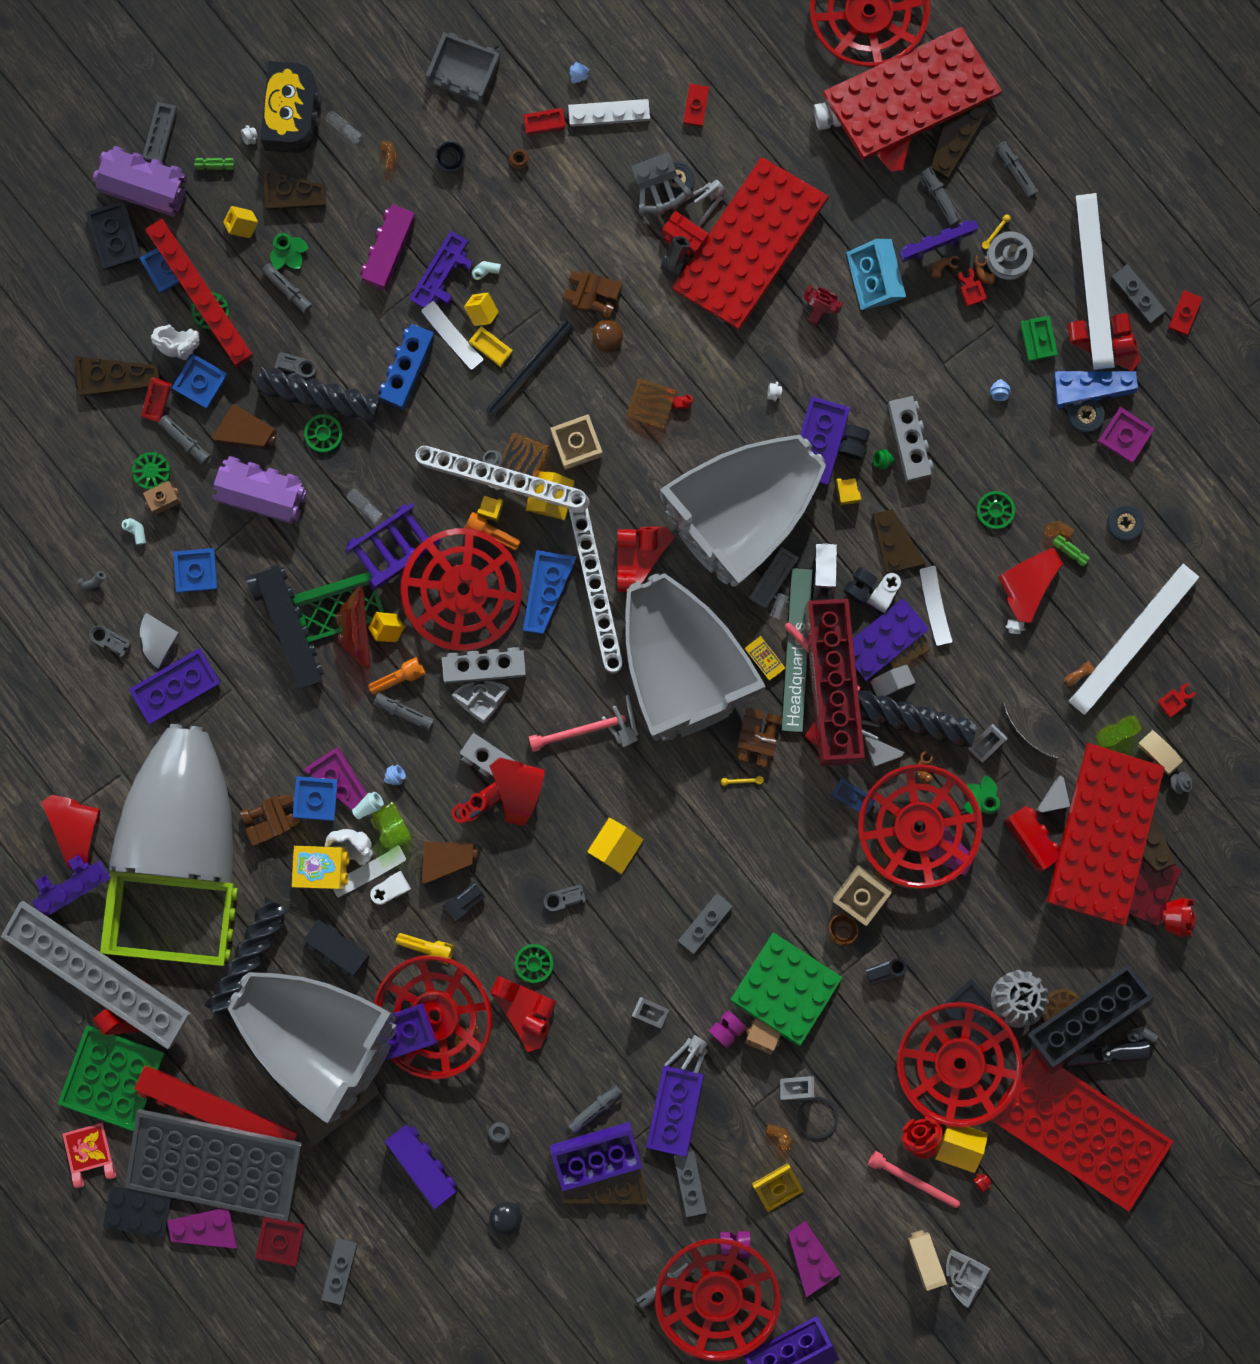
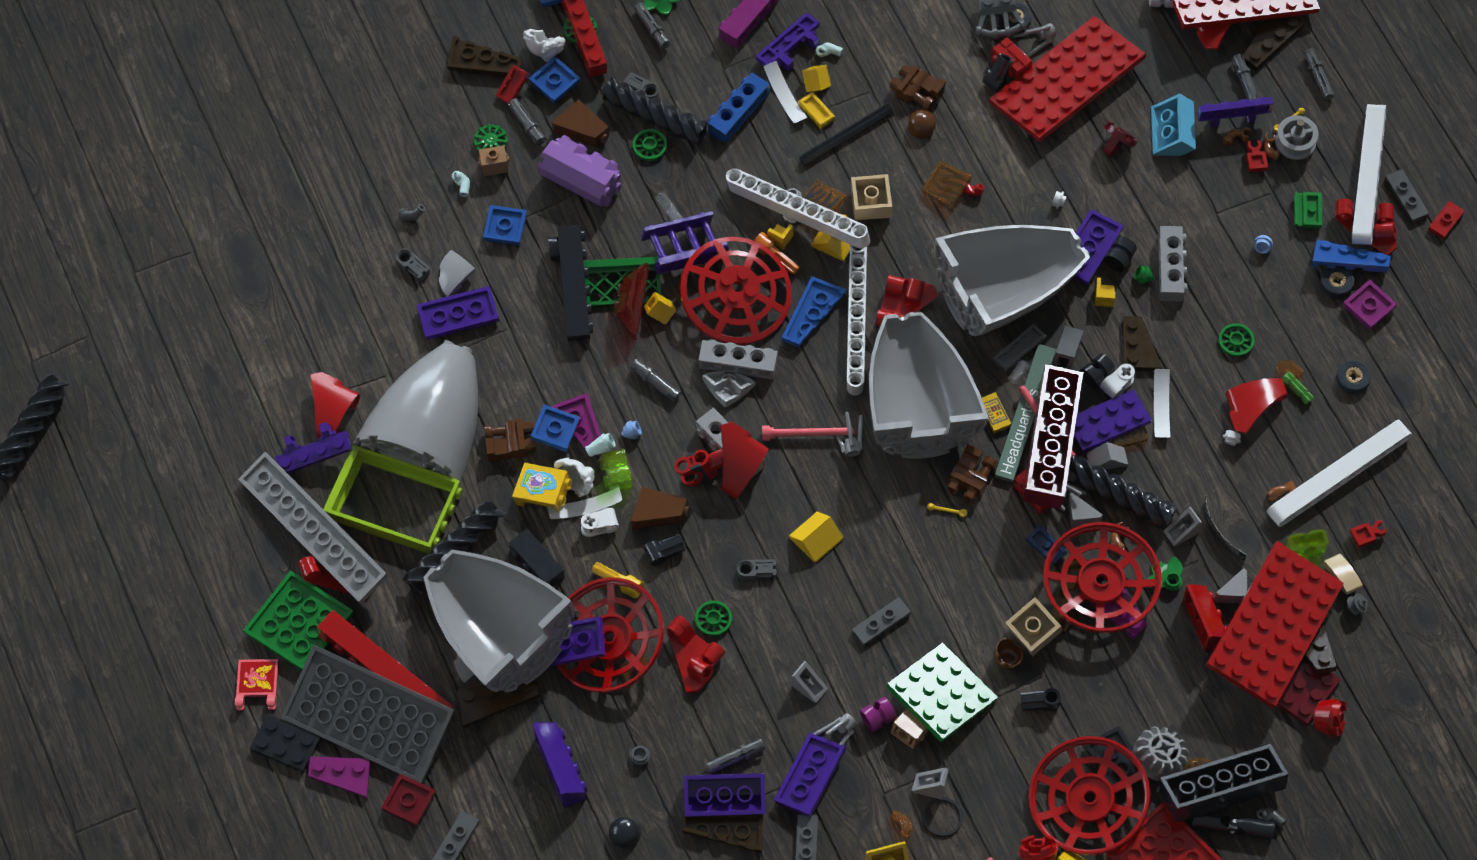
camera: 15 degrees right, 20 degrees down
orange piece [368,657,426,695] -> none

